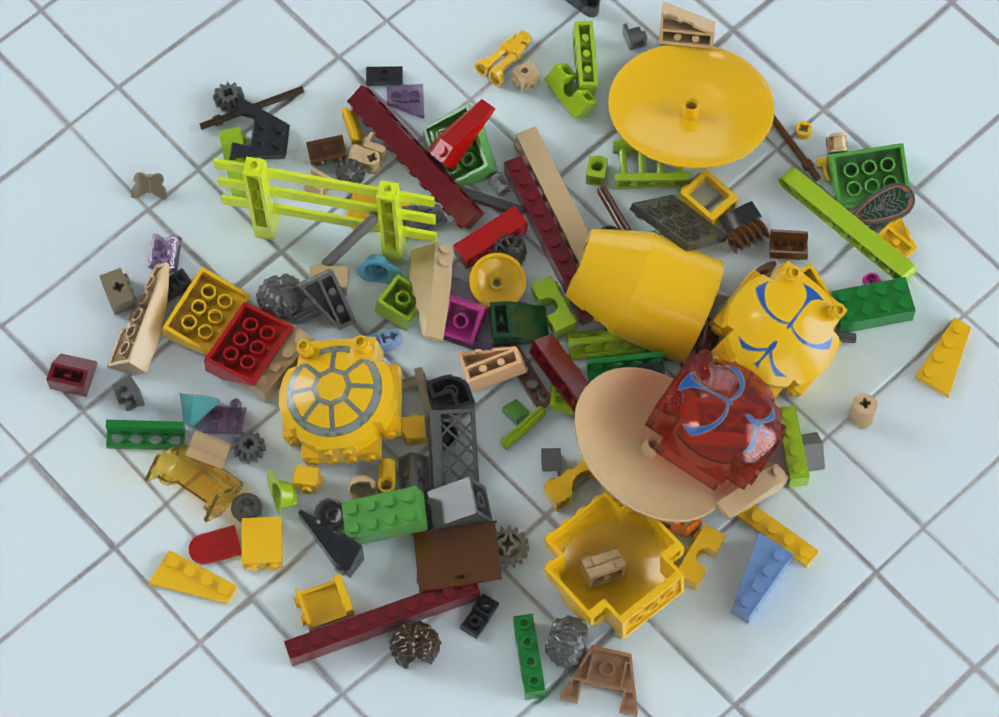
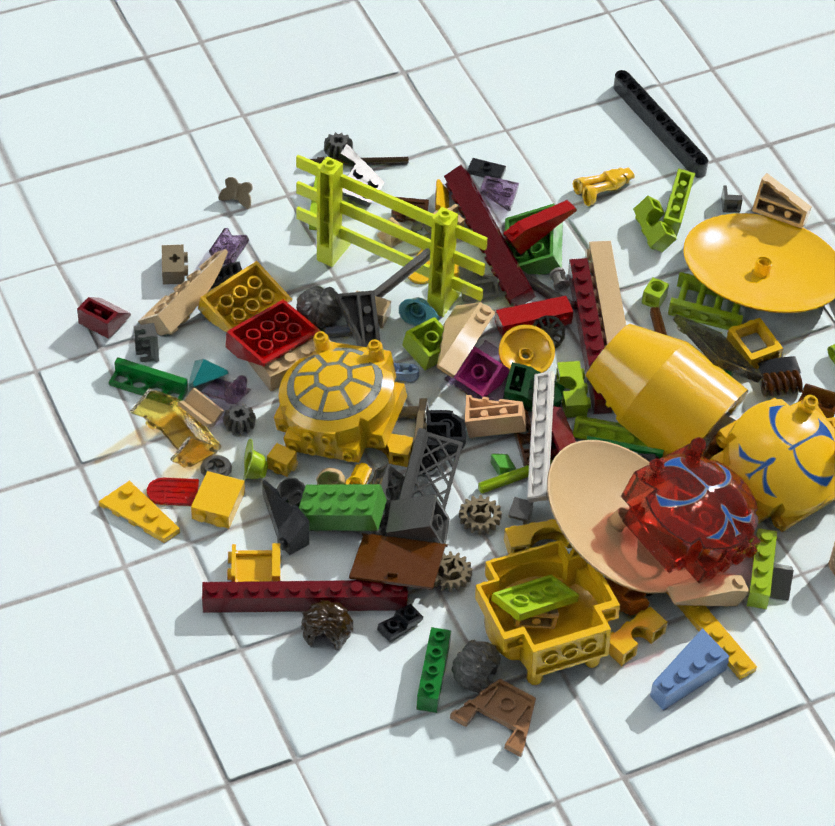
camera: 15 degrees right, 15 degrees down
tan brick [511,60,540,92] -> none
none -> dark tan gear [459,495,502,535]
none -> lime plate [491,574,579,621]
none -> white tile [527,371,555,503]

